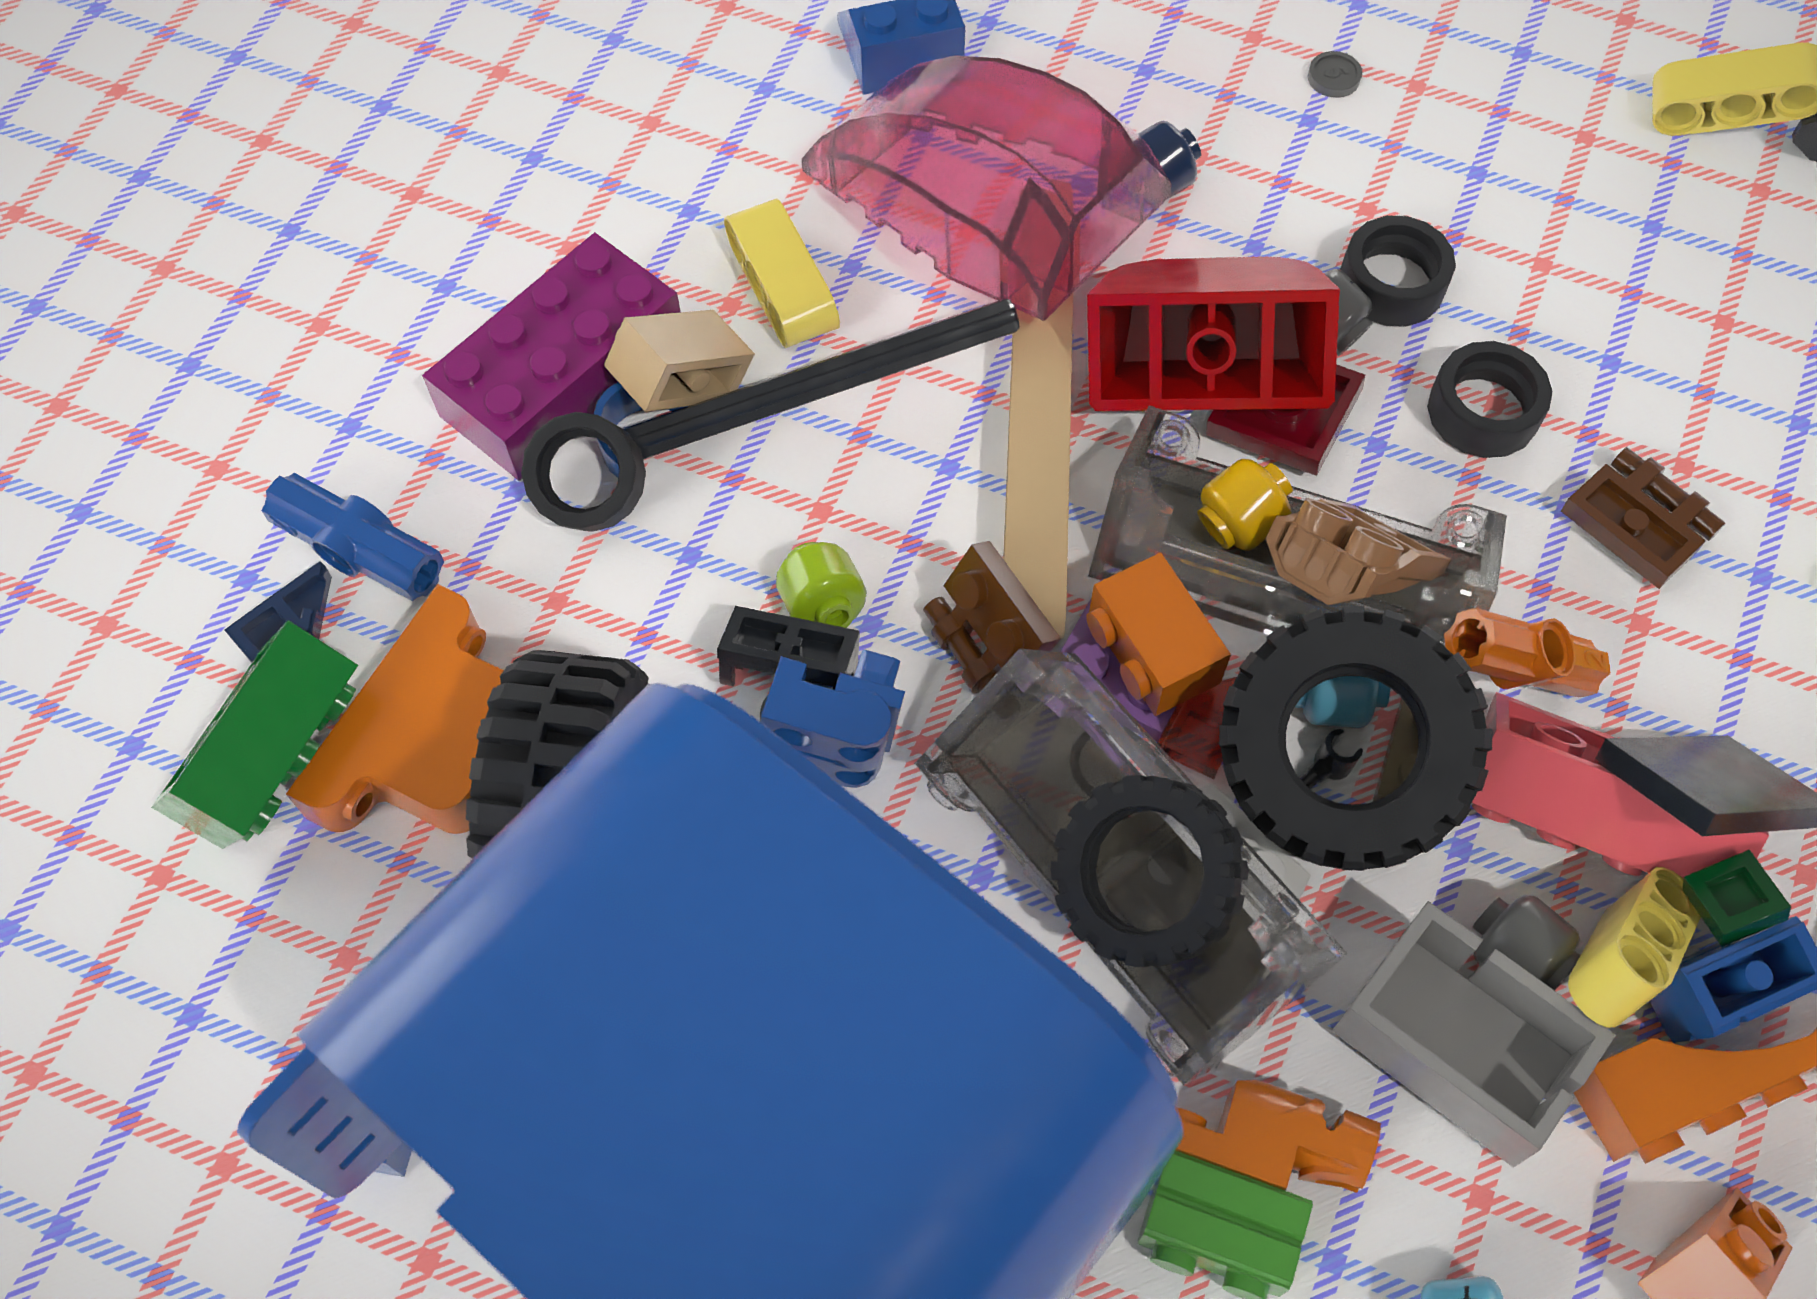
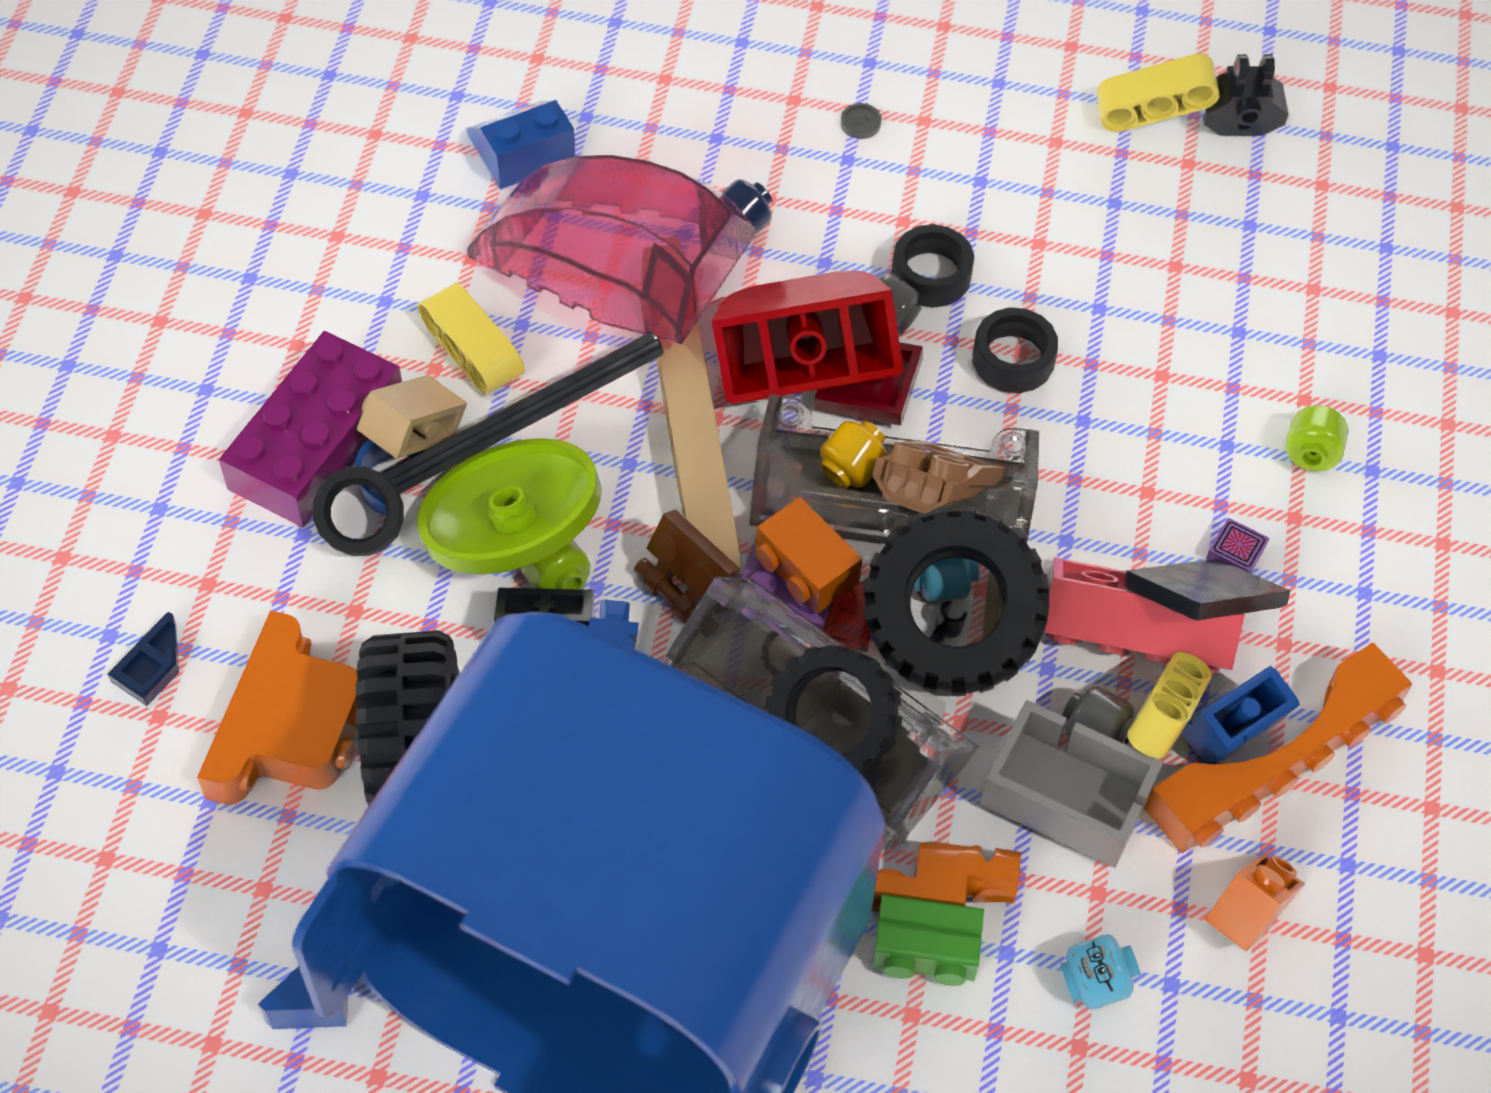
camera: 15 degrees left, 5 degrees down
green brick [151,620,359,849] -> none
blue piece [261,472,444,602] -> none
orange piece [1444,608,1611,698] -> none
reddish brown plate [1561,447,1726,589] -> none
dark green tile [1682,849,1791,947] -> none
none -> lime dish [417,438,602,574]
none -> tile [1206,517,1270,573]

